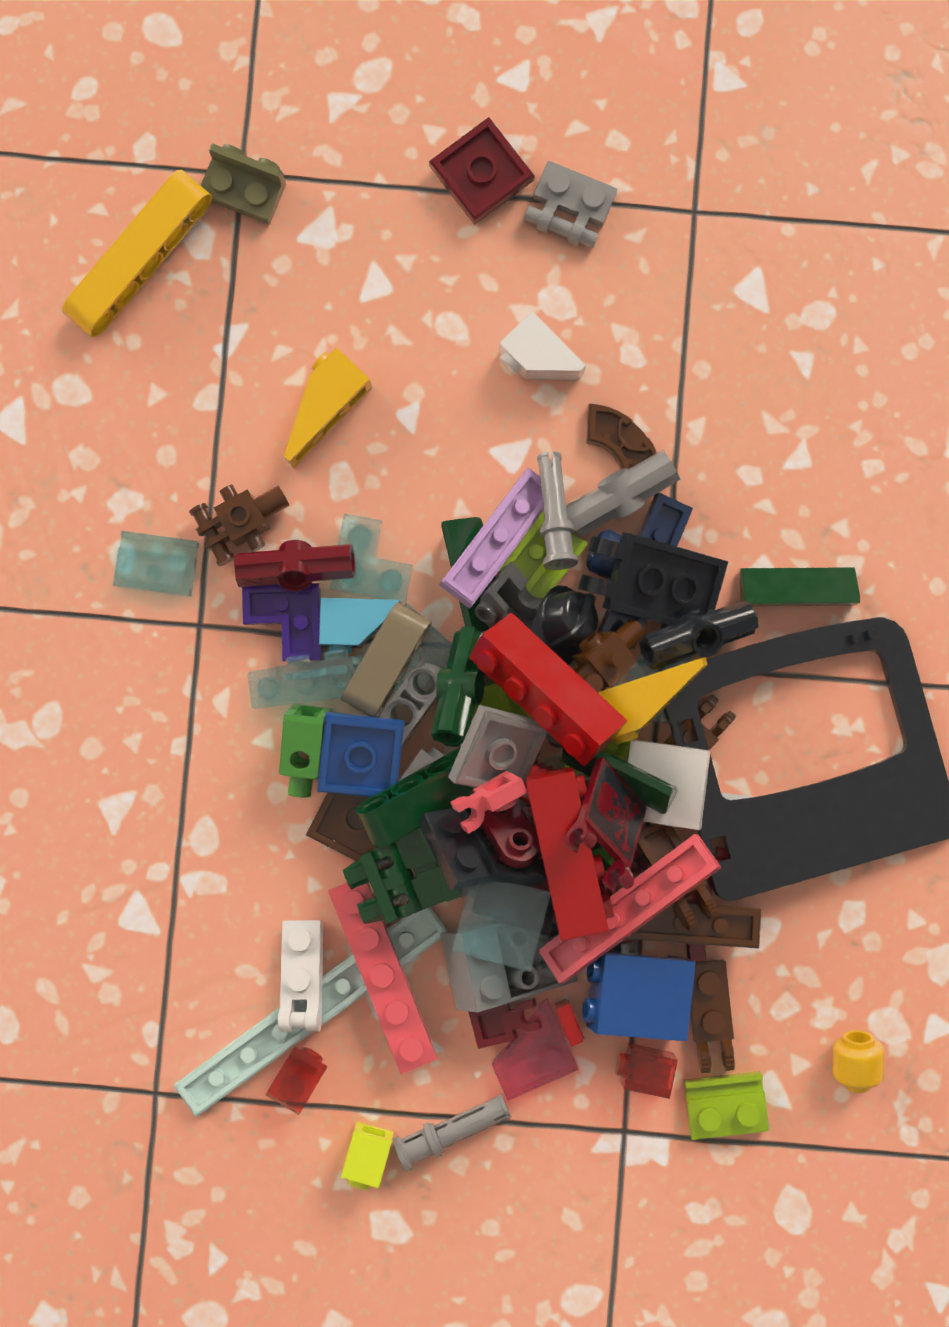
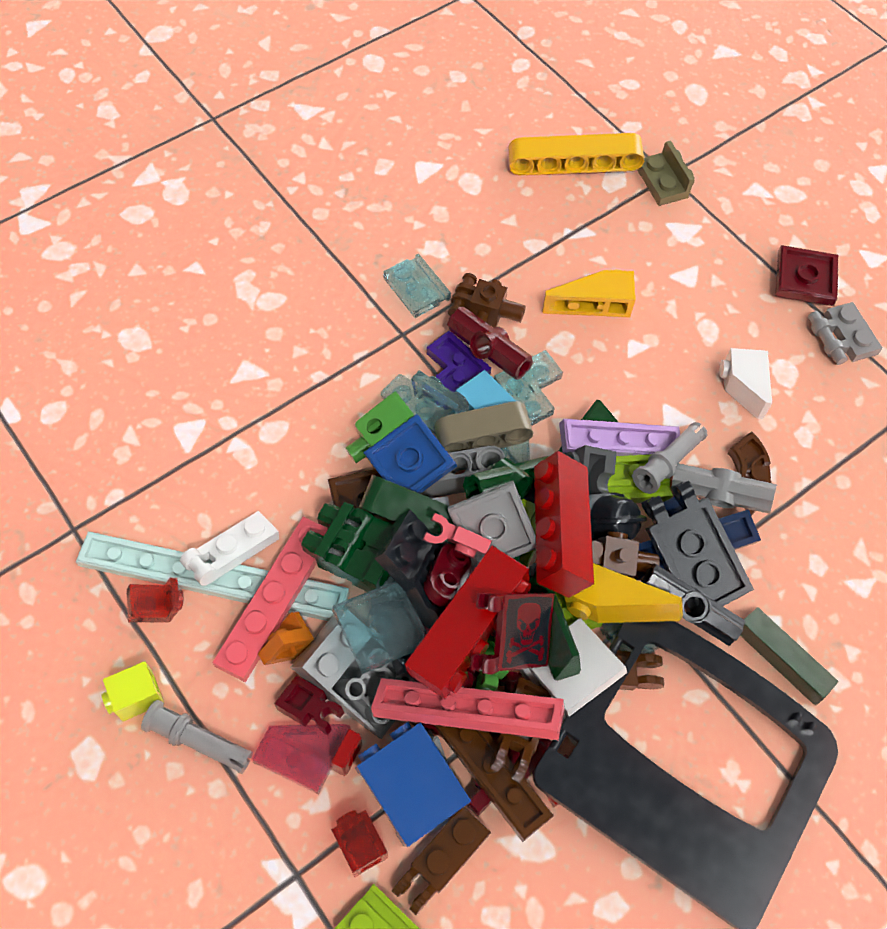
camera: 50 degrees right, 25 degrees down
none -> orange bracket [258,612,314,665]

